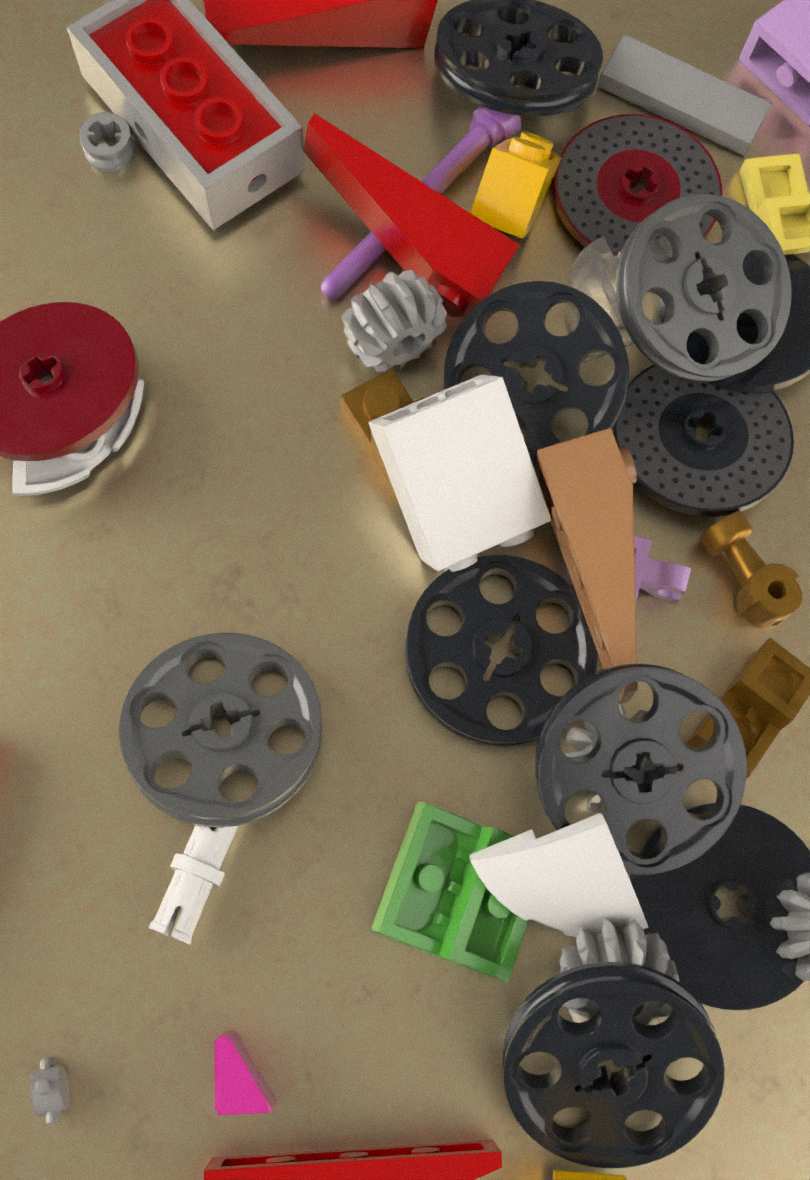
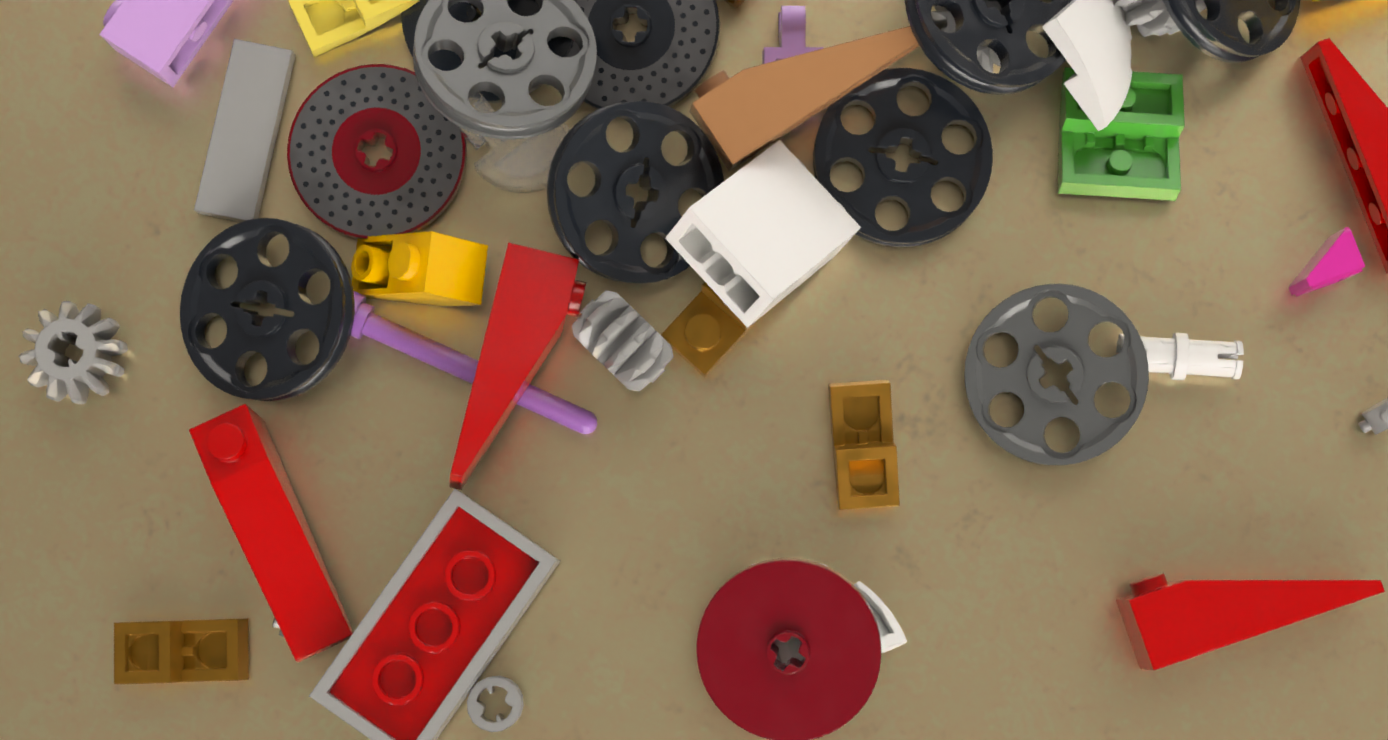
camera: 105 degrees left, 10 degrees up
none -> pearl gold slope [828,380,900,510]

